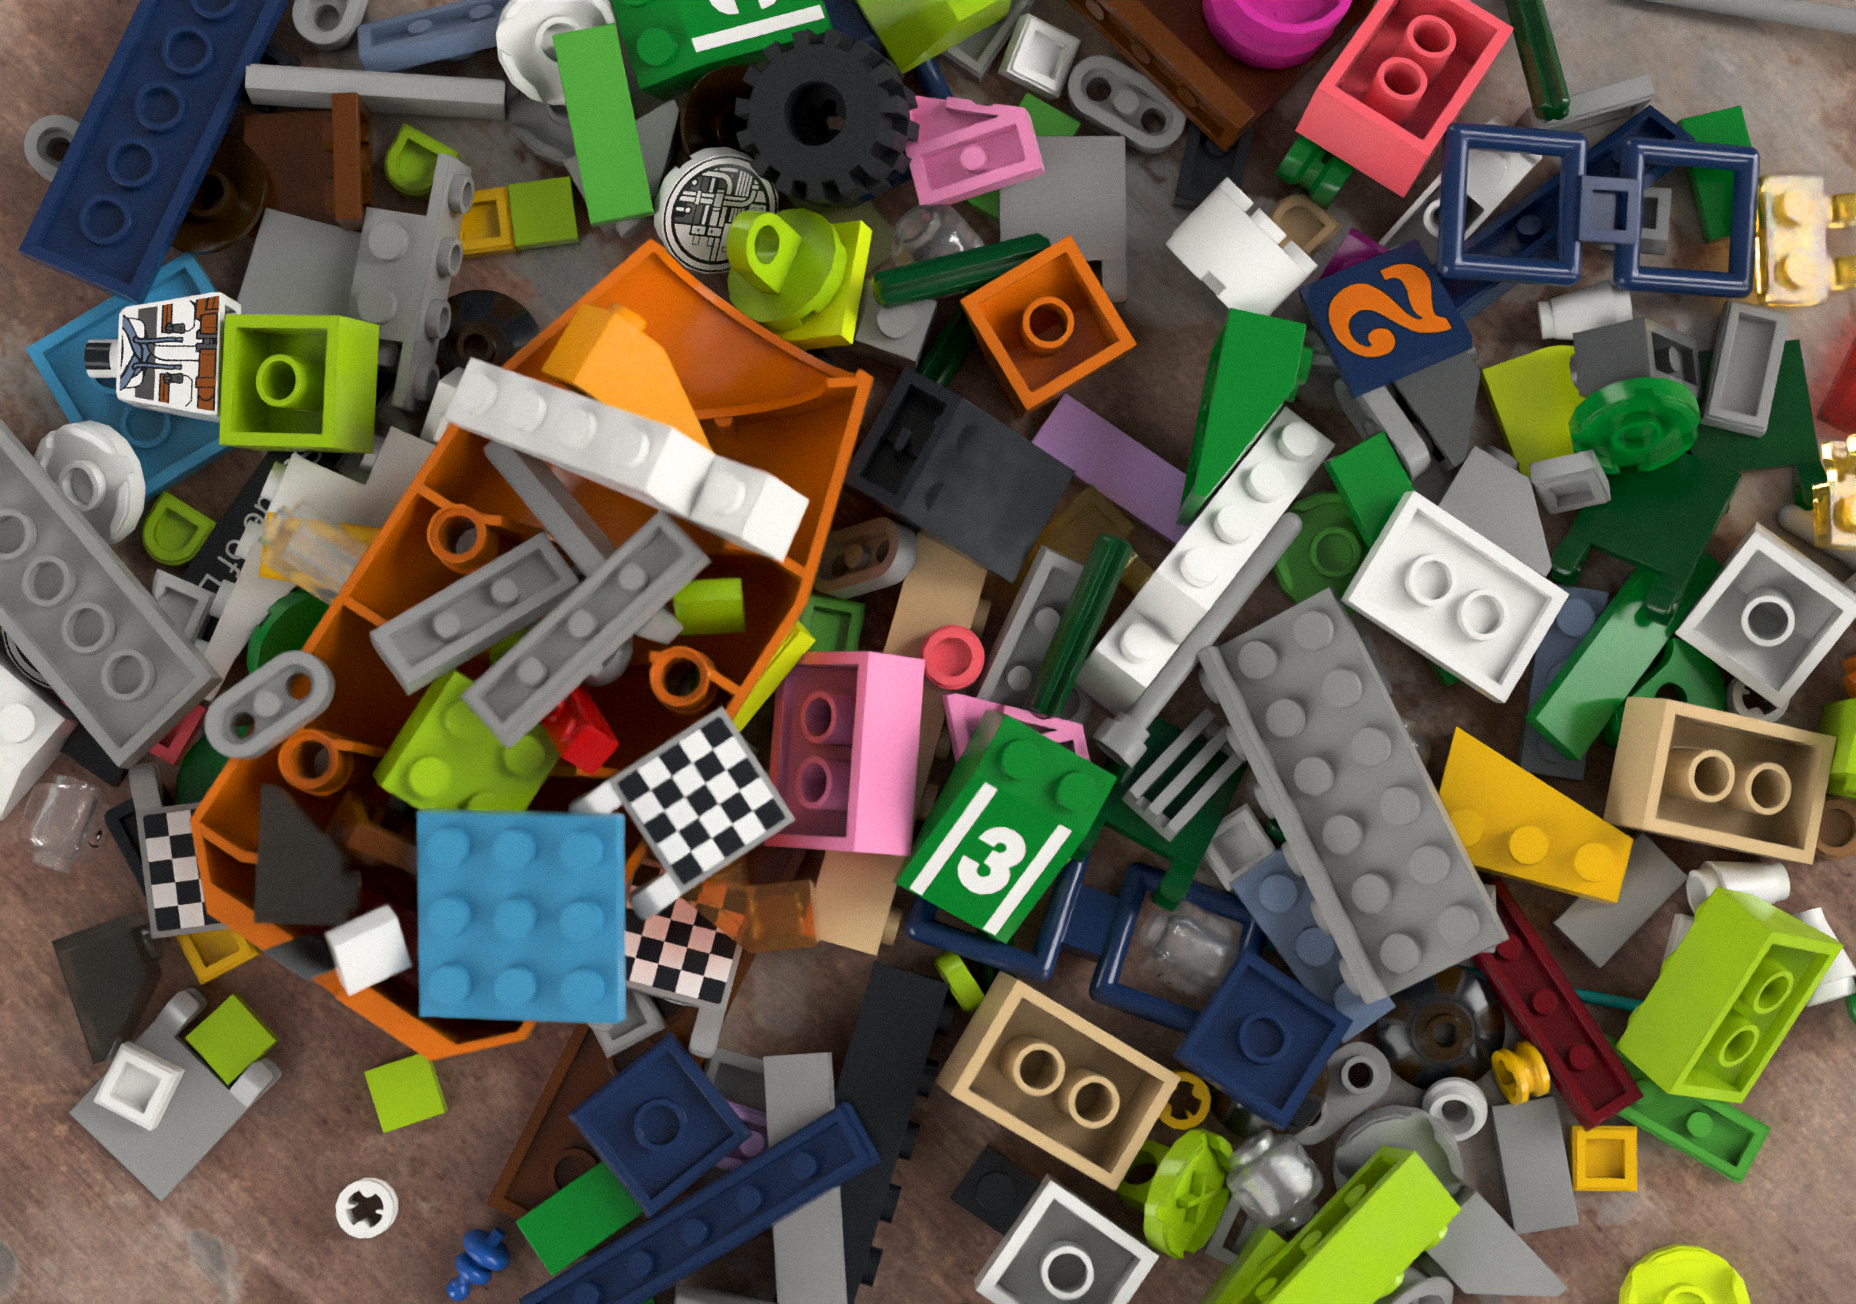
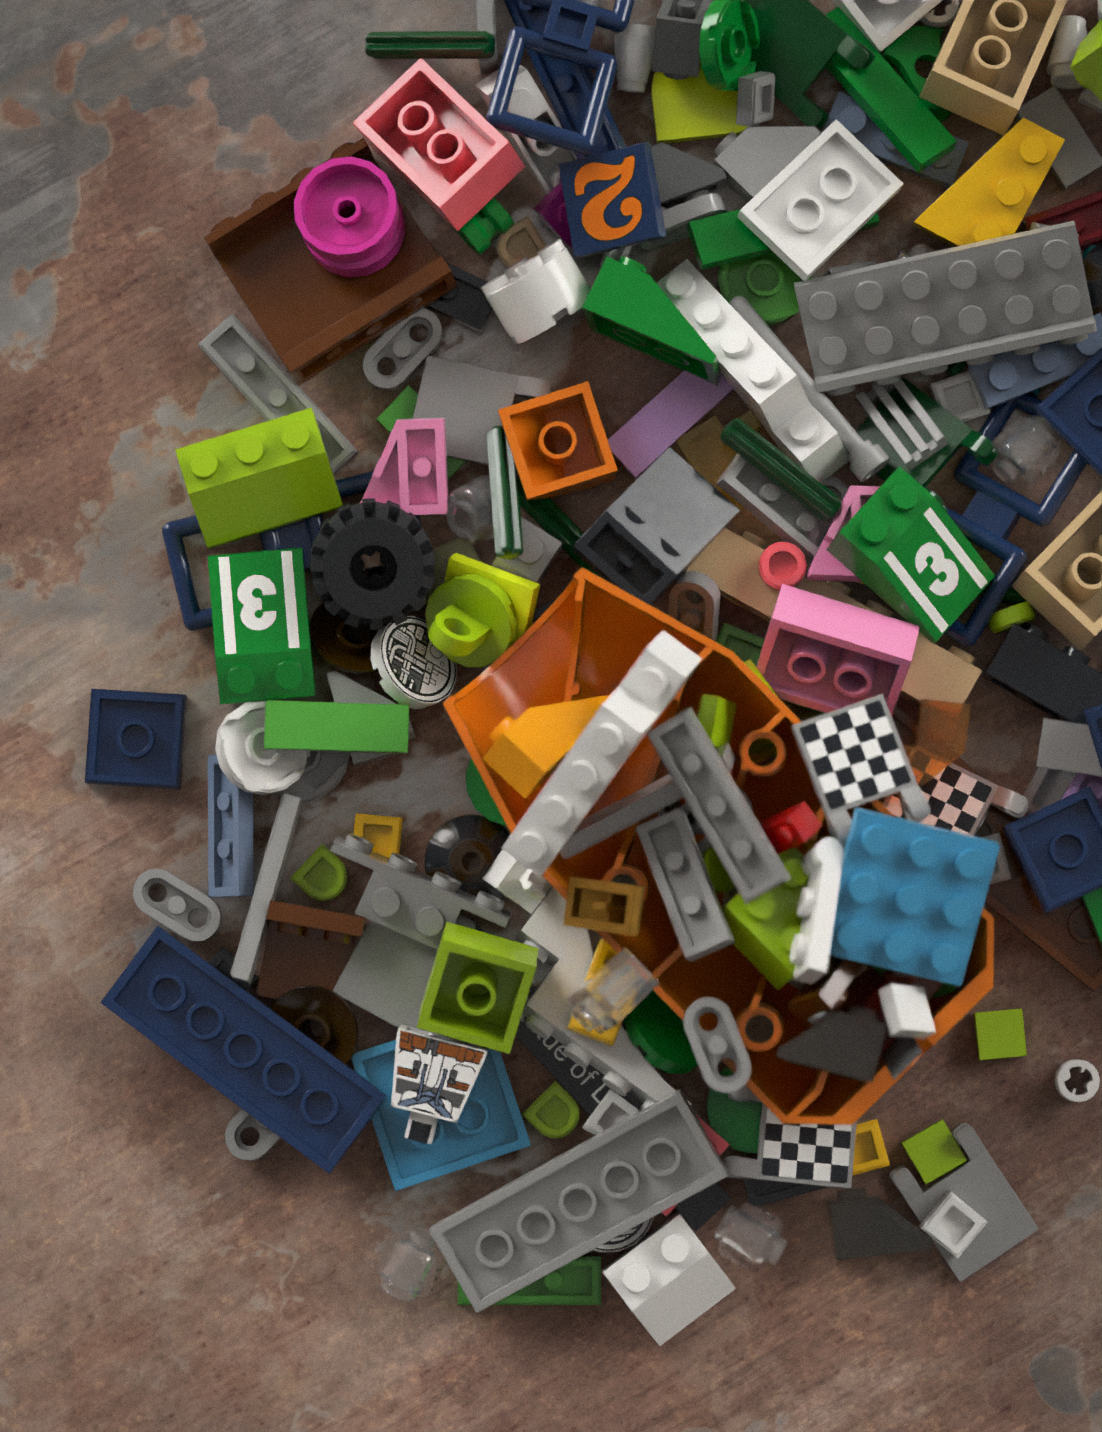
camera: 70 degrees left, 0 degrees up
white tile [33,420,146,545] -> none
lime tile [507,176,580,250] -> none
white tile [998,13,1081,100] -> none
none -> pearl gold slope [563,877,645,937]
none -> white plate [790,837,844,984]

